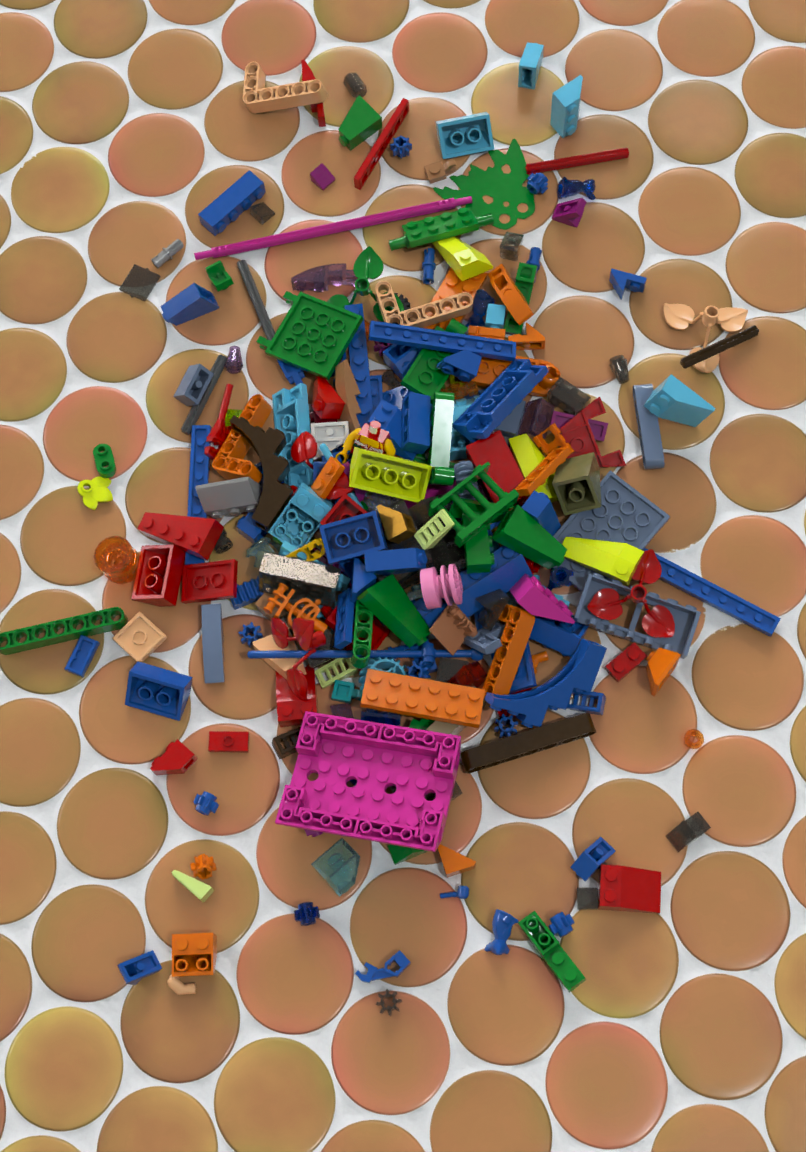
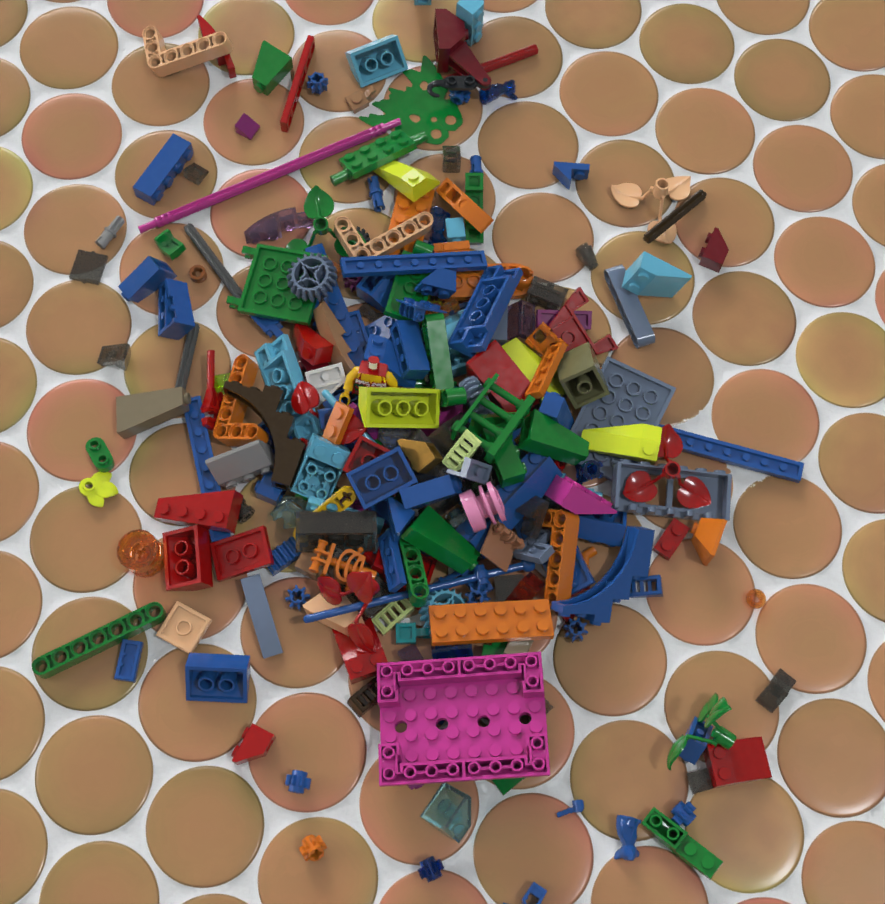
camera: 25 degrees left, 0 degrees up
yellowish green slope [172,870,214,902] -> none
sand blue brick [173,364,214,406] -> none
red plate [208,731,249,753] -> none
clear purple cone [225,346,243,374] -> none
clear smoke brick [343,73,367,98] -> none
orange slope [438,844,476,878] -> none
dark brown beam [460,713,596,773] -> none
orange slope [508,323,545,350] -> none
magenta slope [552,198,586,227] -> none
none -> clear smoke slope [97,343,131,371]
none -> dark tan slope [116,387,191,439]
none -> blue wedge [158,278,195,340]
none -> dark orange bush [189,265,207,283]
none -> sand blue gear [287,252,338,302]
none -> blue hinge [396,297,447,322]
none -> dark red slope [427,9,492,98]
none -> sand blue panel [446,457,492,485]
none -> green plant [667,693,737,771]
none -> dark red slope [698,227,729,273]

